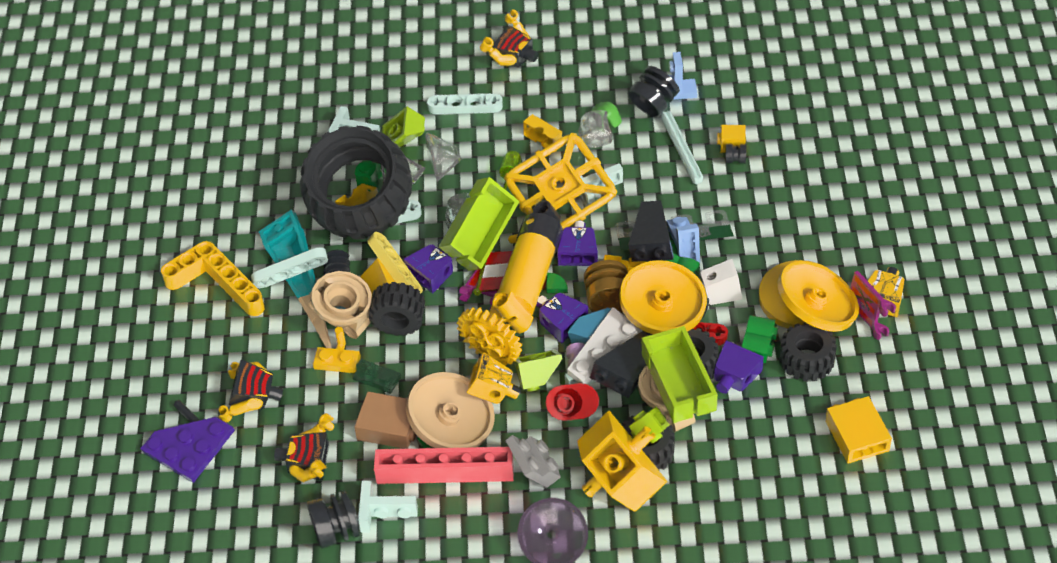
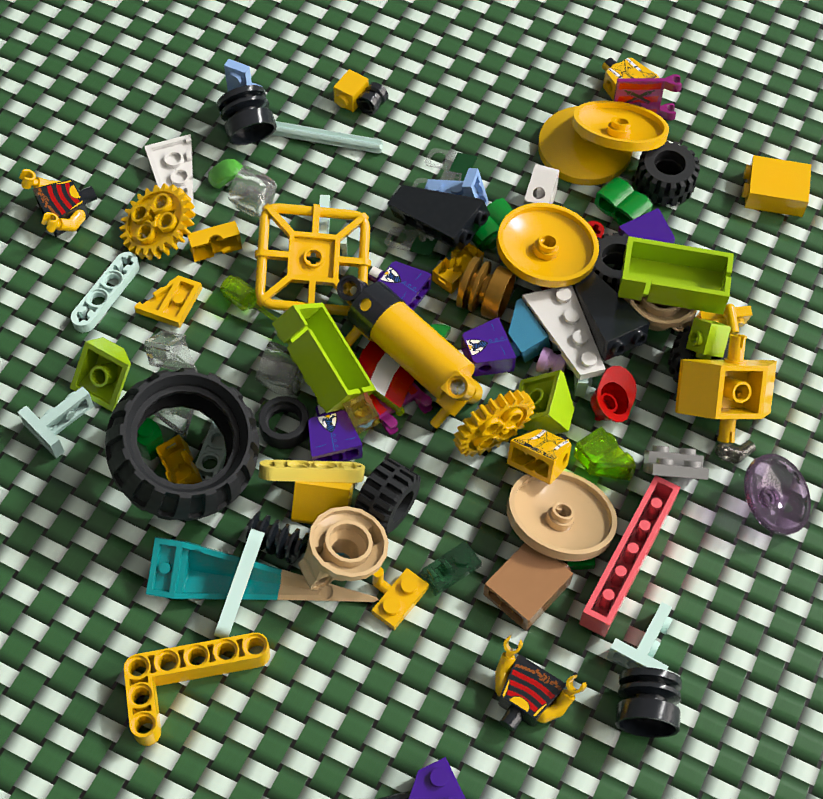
camera: 65 degrees left, 10 degrees up
torso [218,360,283,423] -> none
none -> yellow gear [119,183,196,260]
none -> yellow wing [134,275,202,328]
none -> white wing [144,134,194,219]
none -> black tyre [259,396,309,449]
none -> clear yellow brick [343,392,380,434]
none -> clear neon green slope [573,426,636,480]
none -> yellow plate [695,304,752,335]
none -> clear smoke arm [714,440,756,464]

